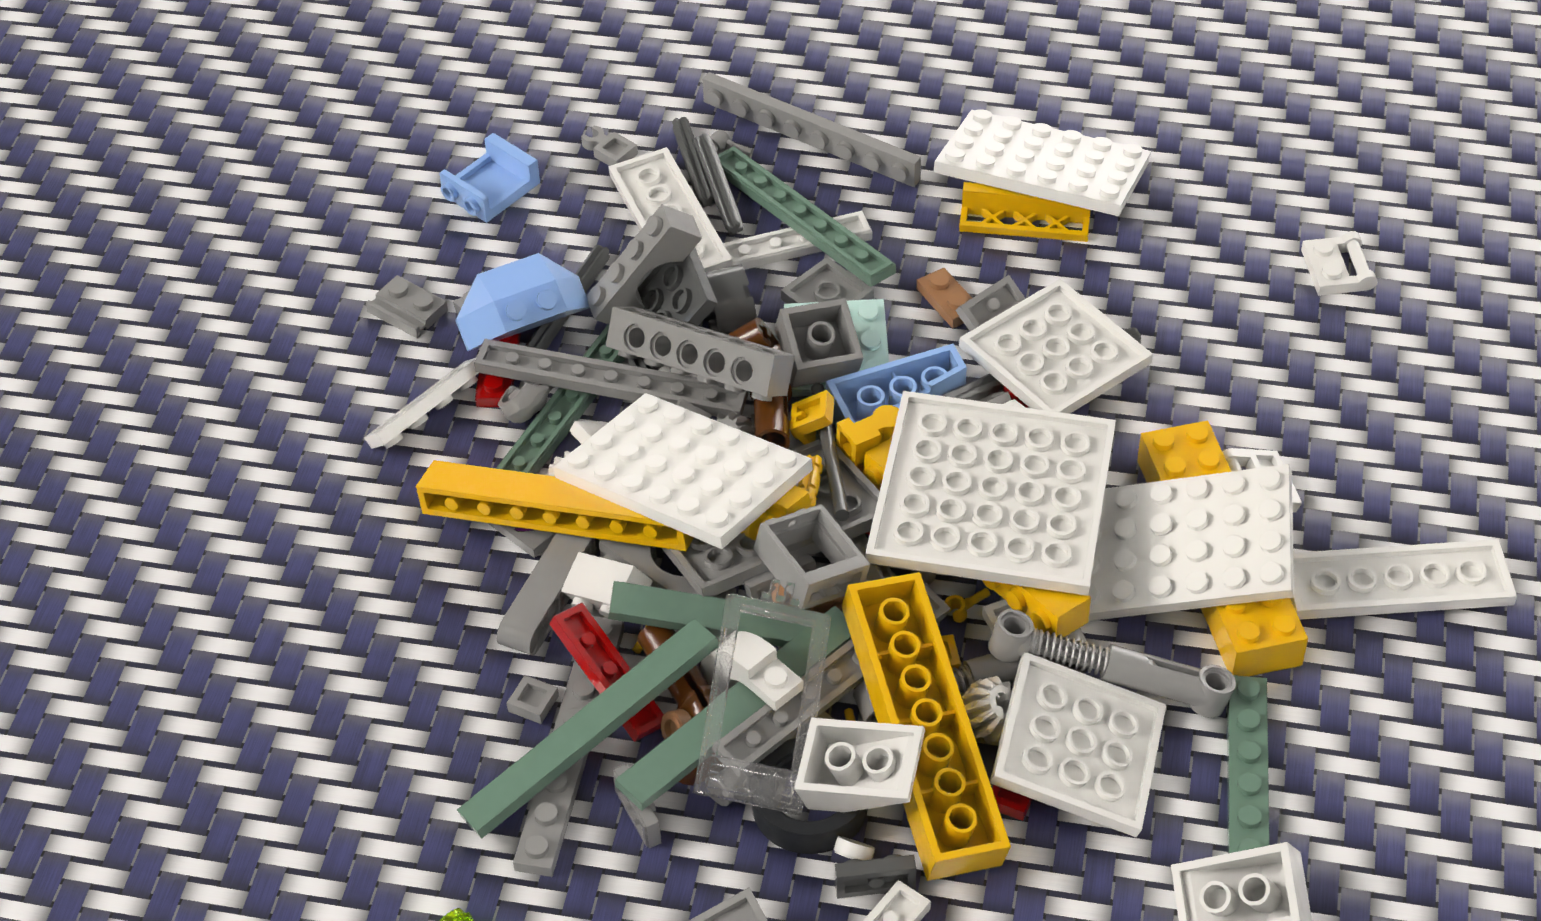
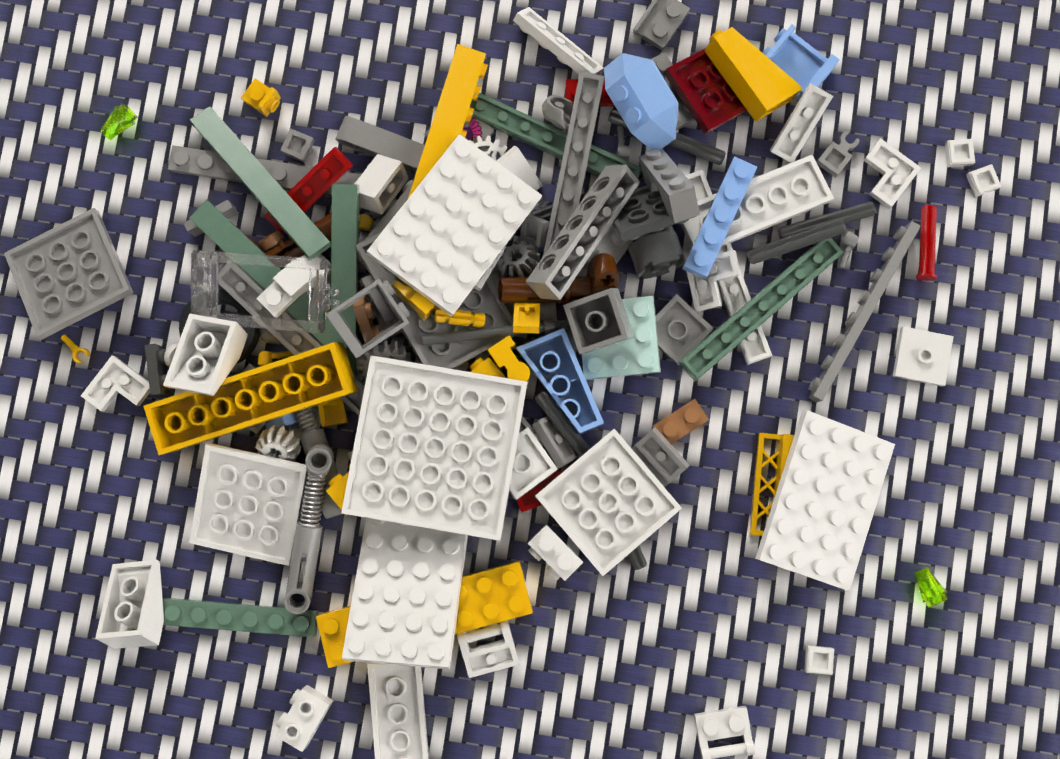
camera: 90 degrees right, 35 degrees up
none -> yellow bracket [241,78,281,117]
none -> white brick [275,685,334,752]
none -> white brick [528,525,583,581]
none -> light grey hand [616,126,632,161]
none -> dark red plate [663,49,747,134]
none -> light blue plate [682,156,757,280]
none -> white plate [687,250,741,312]
none -> yellow slope [704,27,802,122]
none -> white plate [770,83,833,163]
none -> white tile [804,645,834,675]
none -> white plate [863,138,921,209]
none -> white plate [892,326,954,387]
none -> clear neon green cone [914,567,948,608]
none -> red axle [916,205,937,281]
none -> white tile [945,139,975,167]
none -> white tile [966,164,1001,197]

